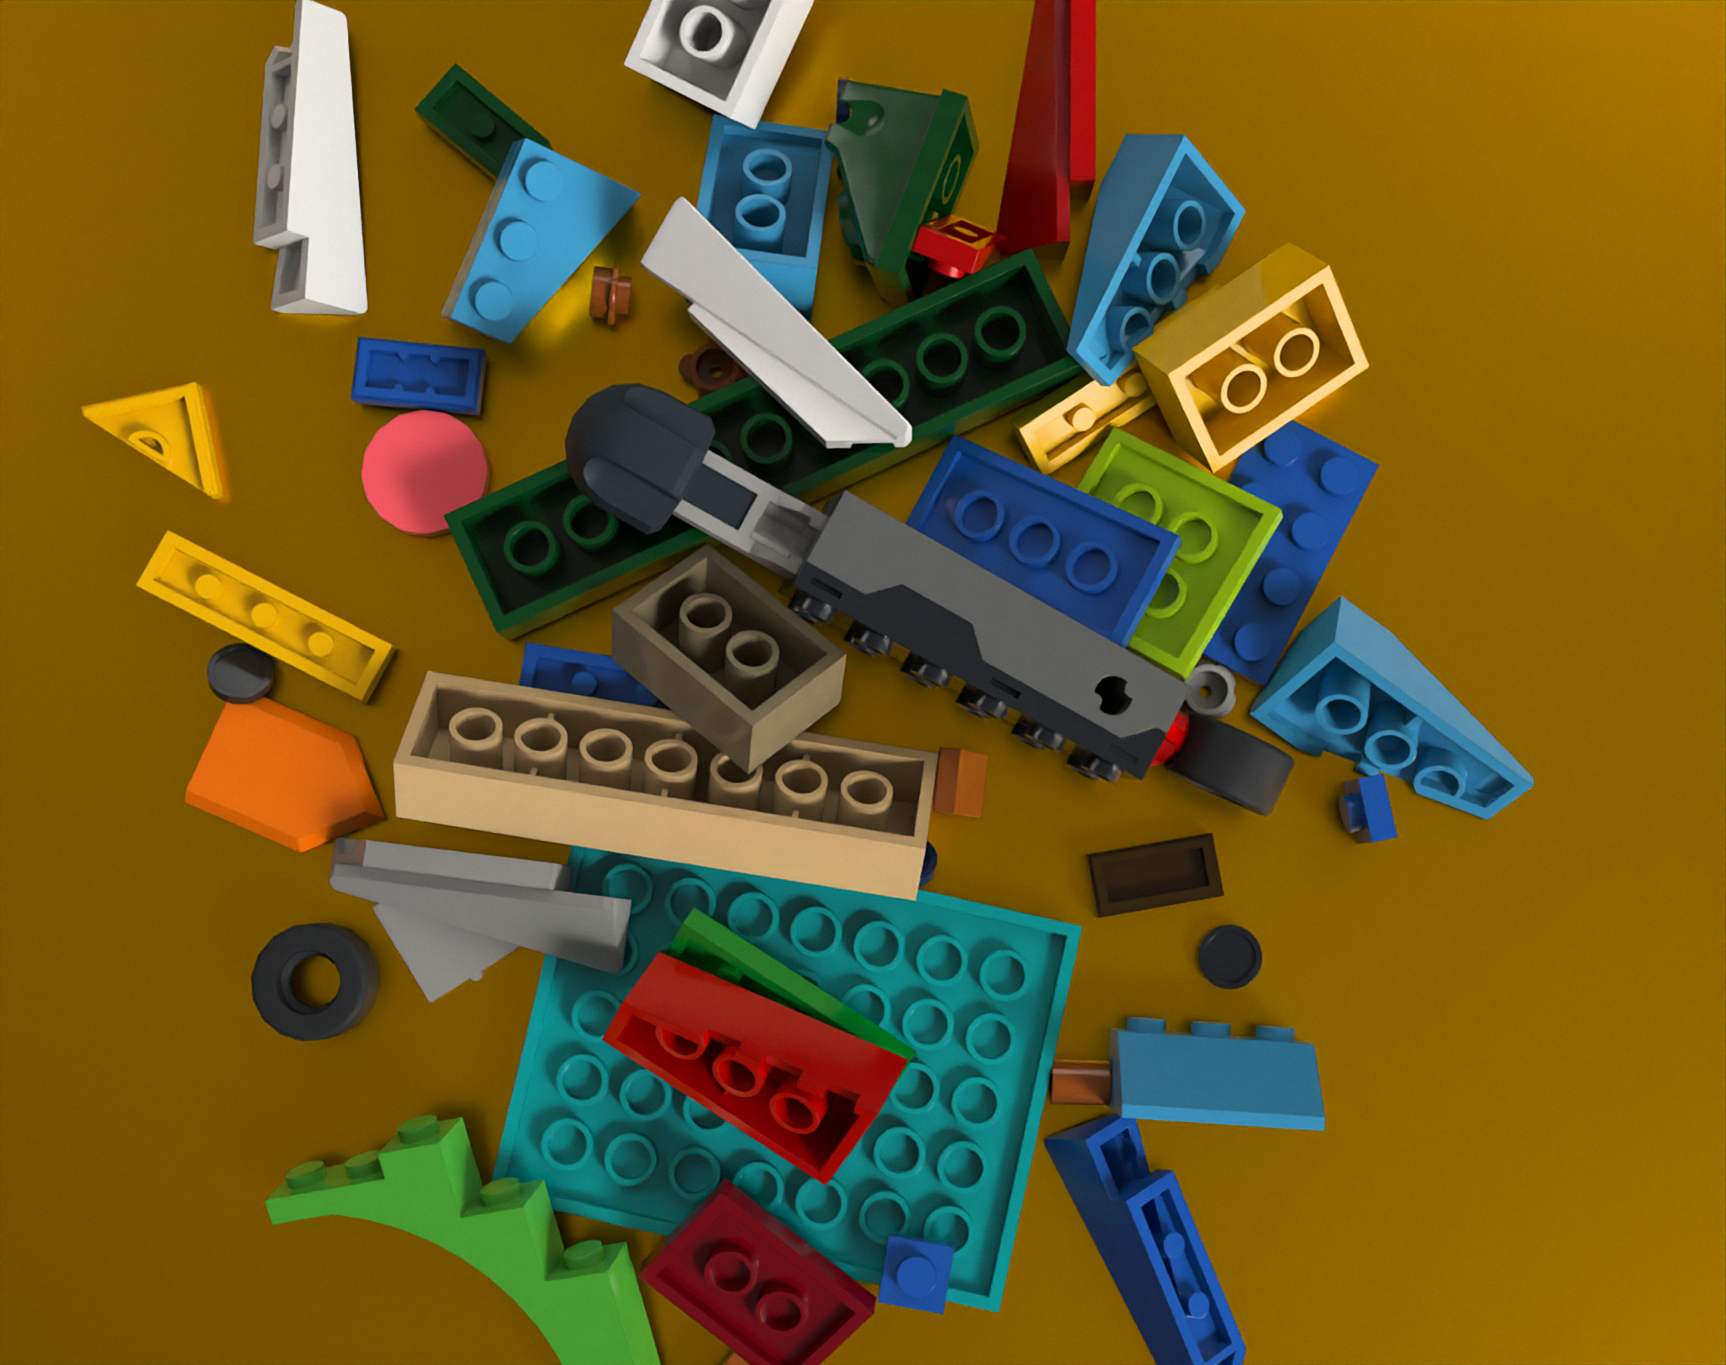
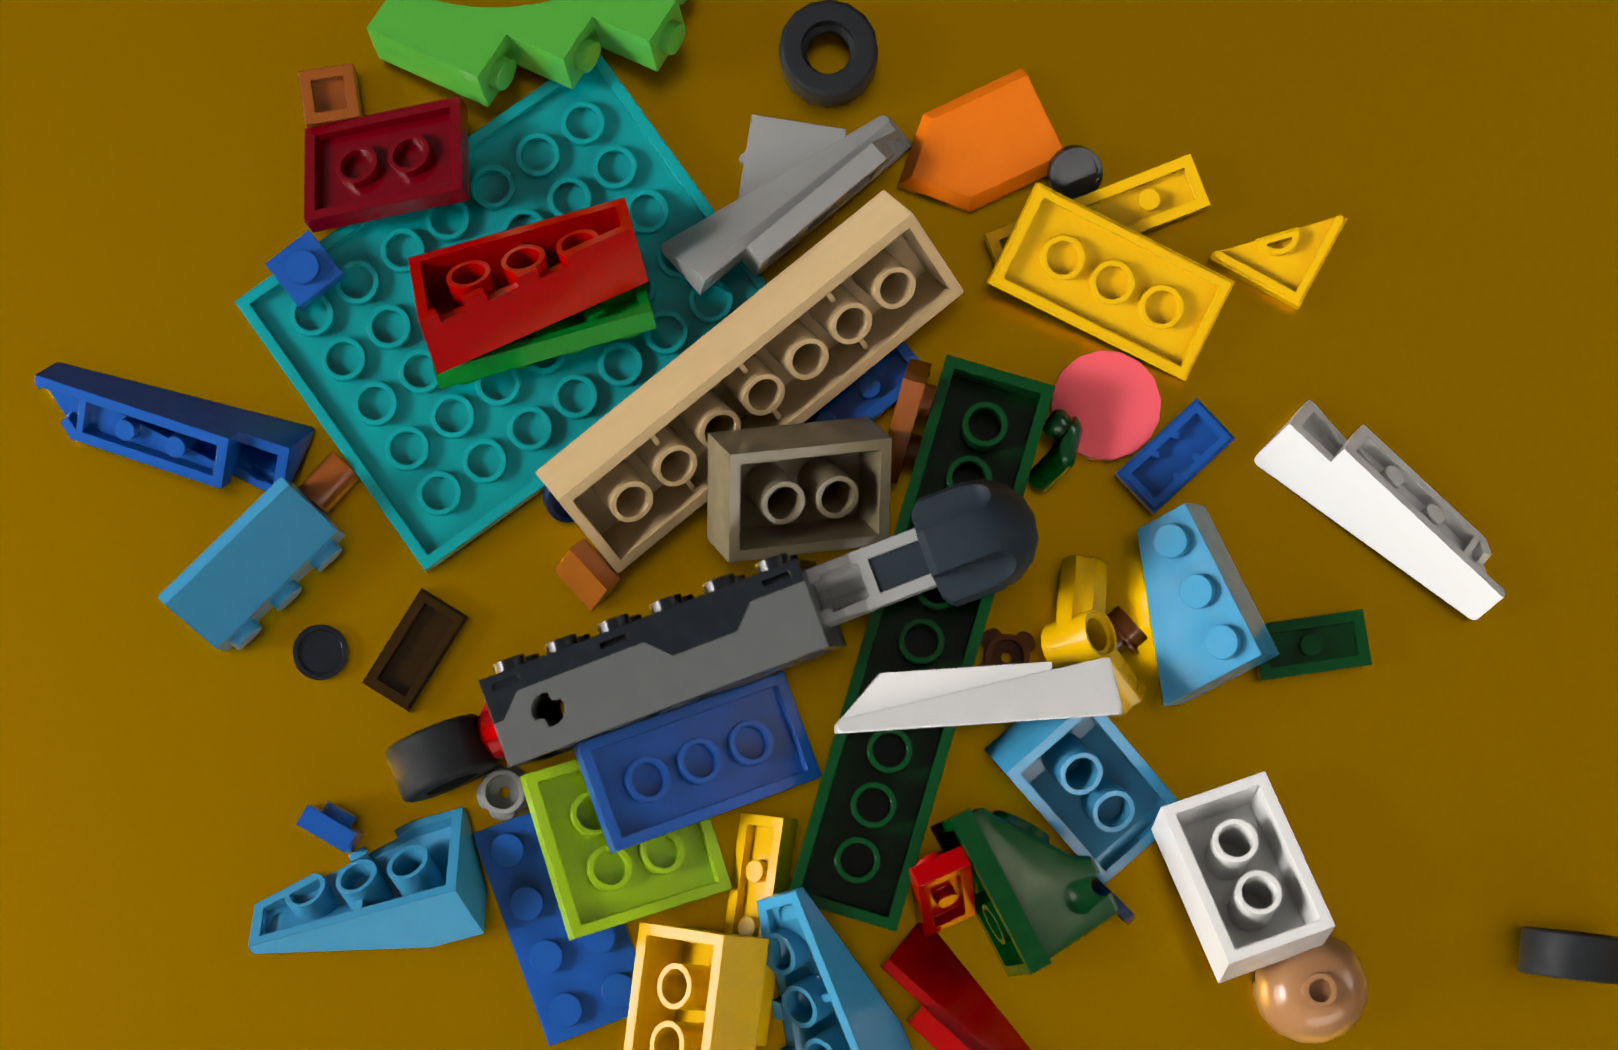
camera: 140 degrees right, 0 degrees up
none -> dark orange plate [888,358,937,484]
none -> yellow tile [986,183,1235,381]
none -> dark green arm [1028,409,1083,492]
none -> yellow piece [1041,554,1147,719]

